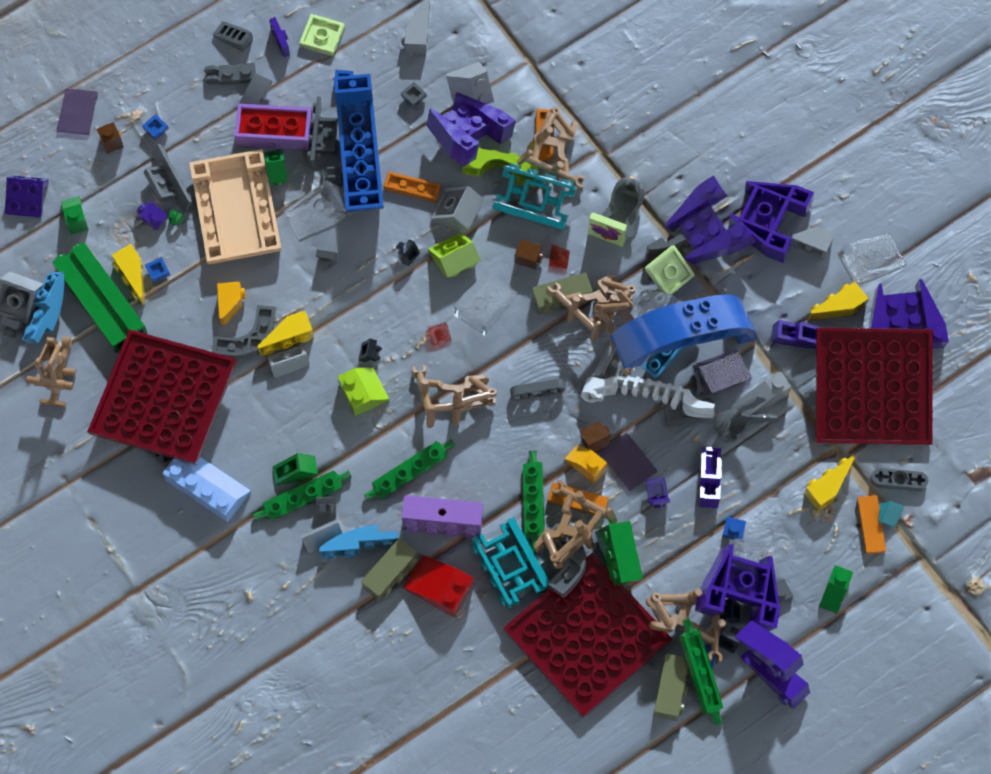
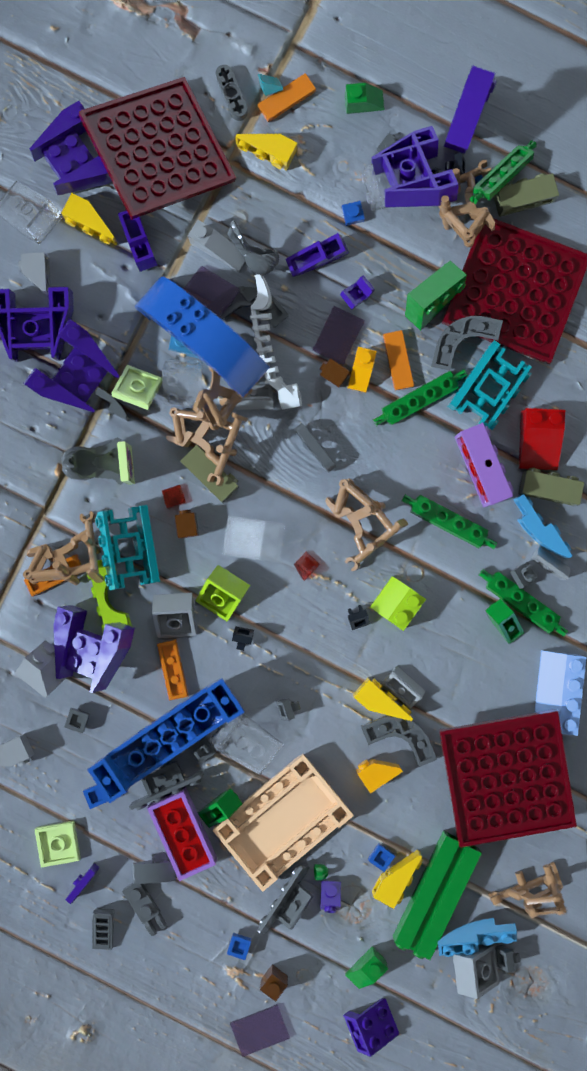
camera: 120 degrees left, 20 degrees up
medium nougat piece [534,480,617,569] -> none

